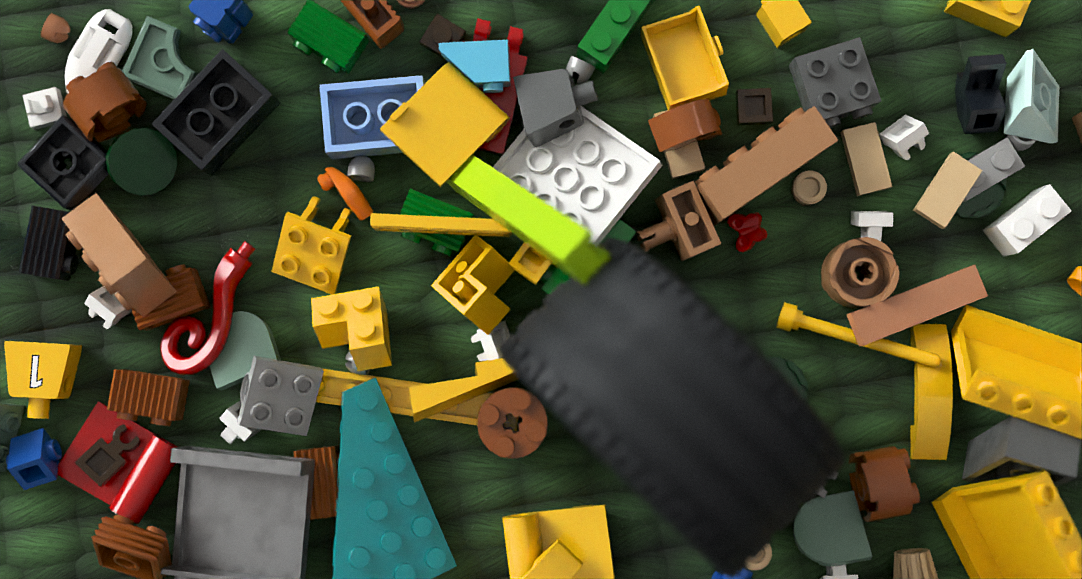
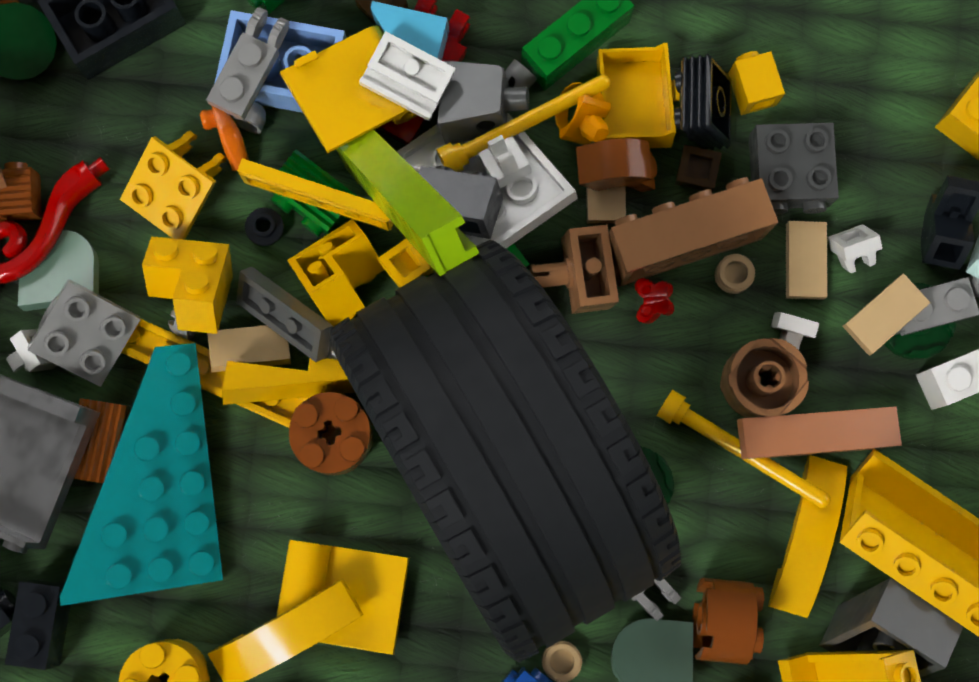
camera: 10 degrees right, 5 degrees down
none -> light grey hinge [206,7,290,121]
none -> tan tile [207,325,291,372]
none -> dark grey plate [236,266,333,362]
none -> black plate [245,208,284,246]
none -> white plate [359,31,456,121]
none -> brick [419,166,503,239]
none -> yellow piece [436,74,611,172]
none -> white tile [478,135,532,188]
none -> light orange piece [555,82,611,145]
none -> black brick [674,53,731,151]

